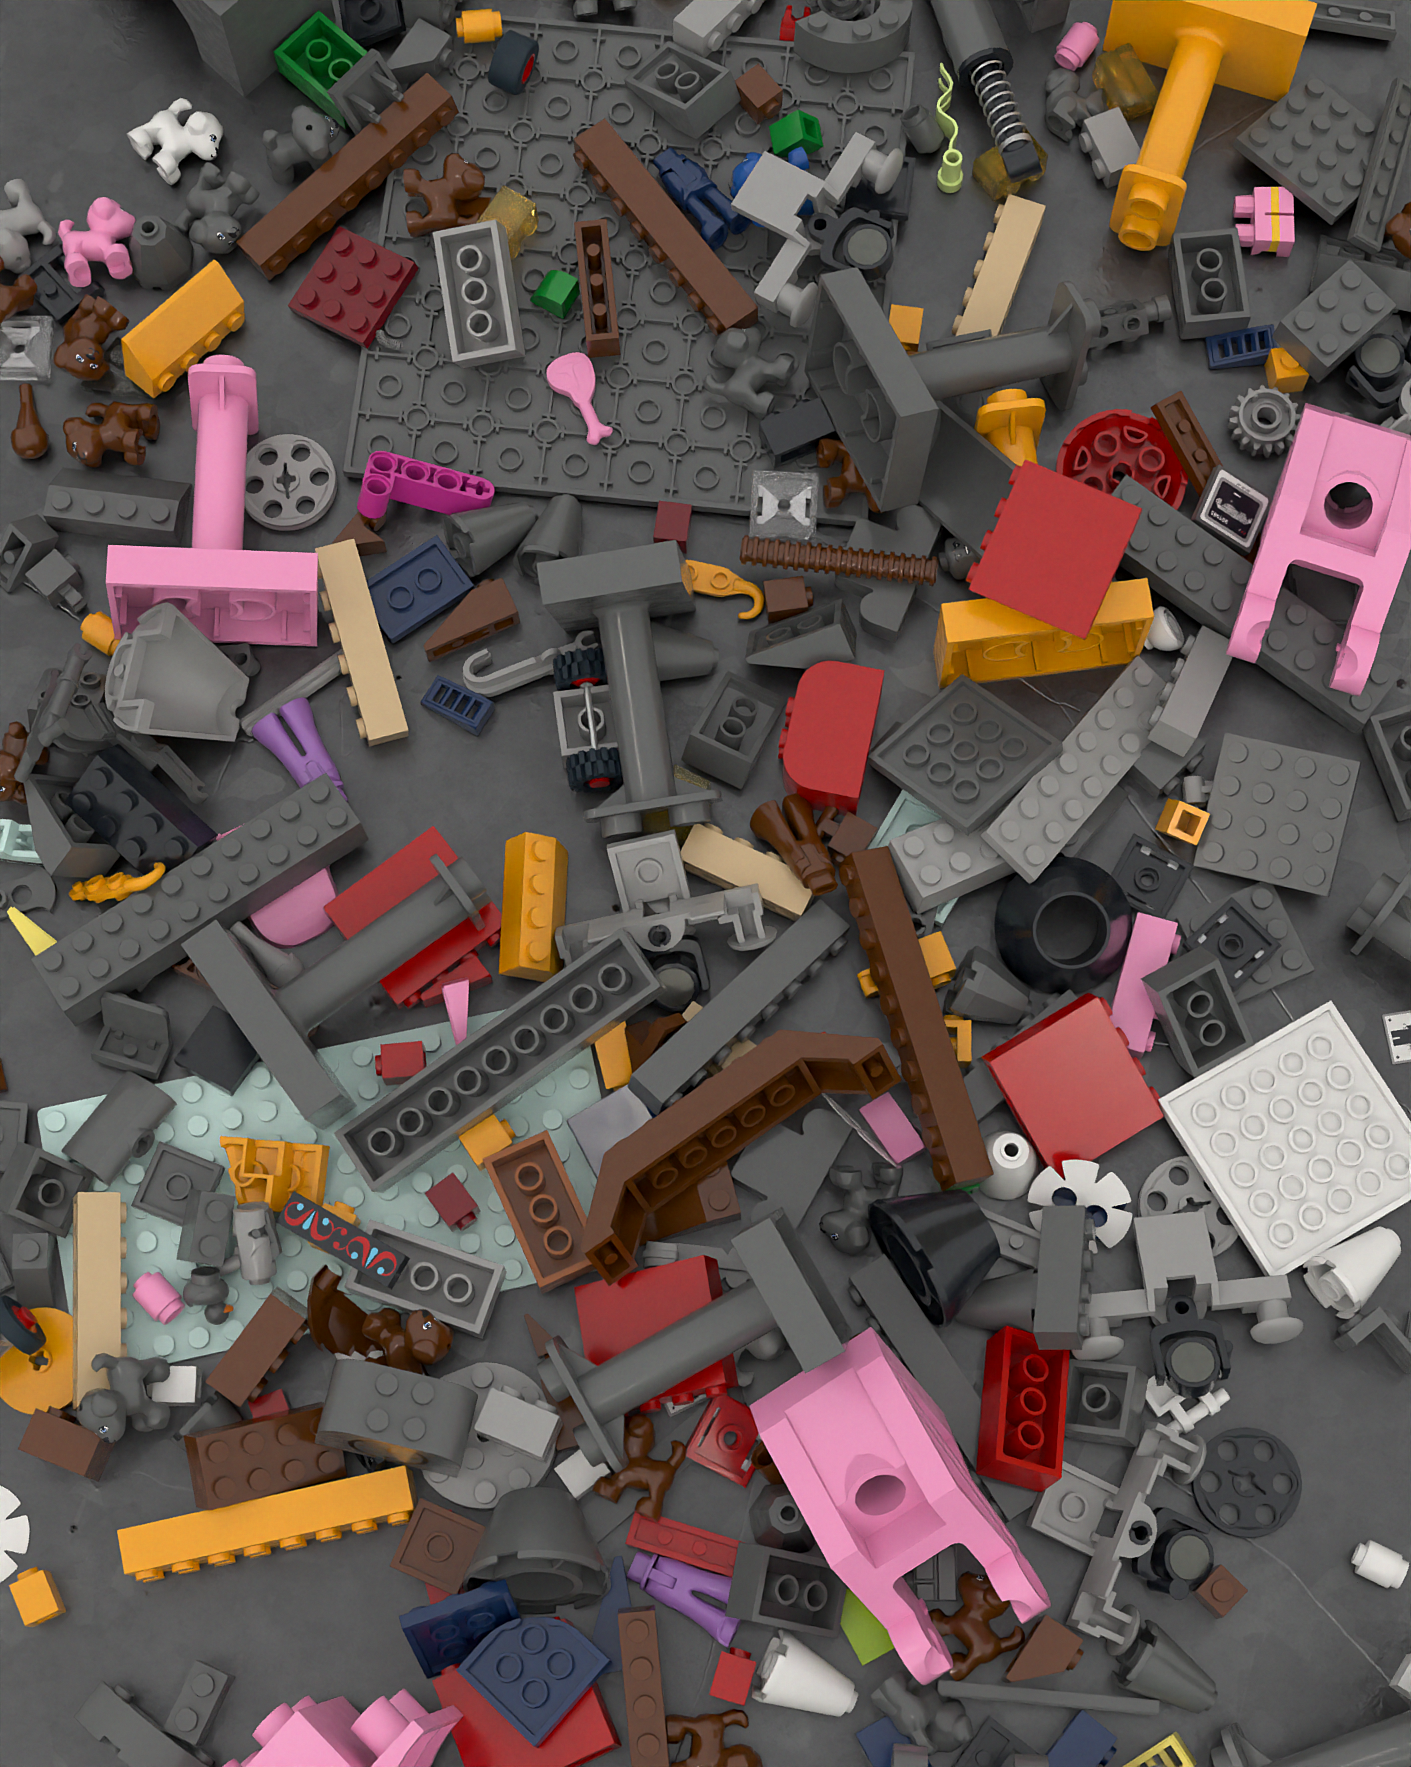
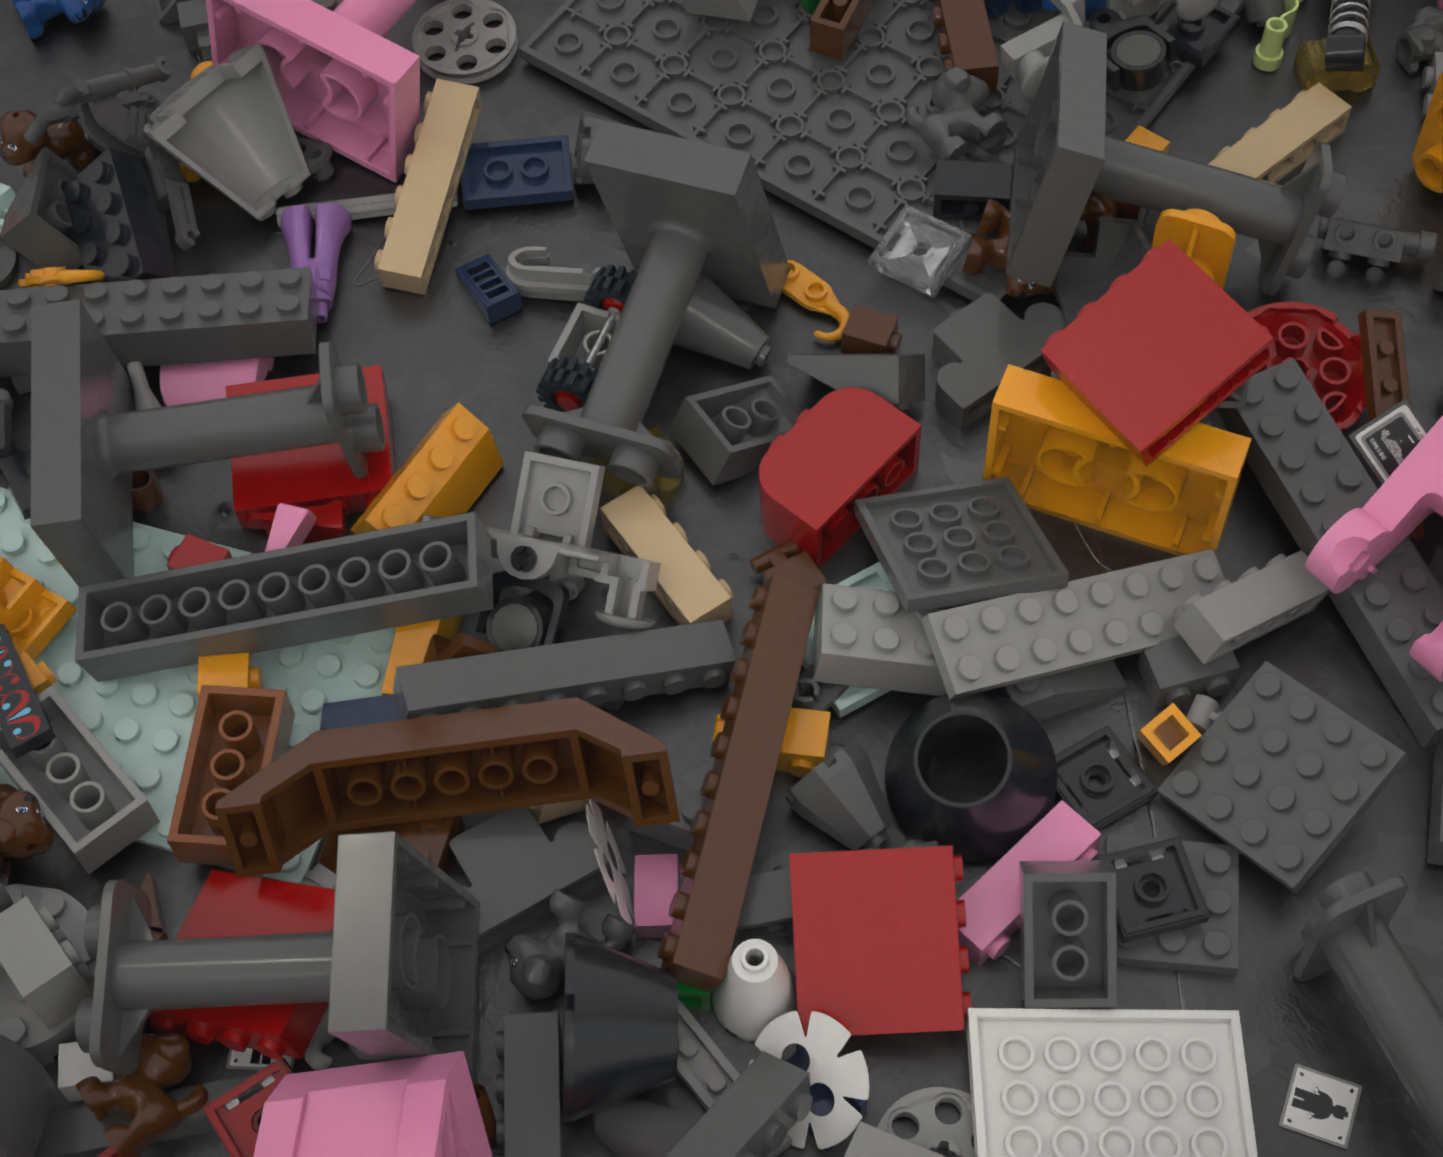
camera: 30 degrees right, 15 degrees down
reddish brown slope [332,510,387,556] -> none
dark pink beam [357,451,495,519] -> none
reddish brown slope [423,578,520,662] -> none
dark red brick [425,1172,481,1232] -> none
bright pink piece [546,352,613,446] -> none
dark red brick [653,500,692,554] -> none
reddish brown piece [740,535,938,586] -> none
reddish brown piece [750,793,838,896] -> none
light orange bracket [943,1015,972,1068] -> none
white brick [1144,606,1184,651] -> none

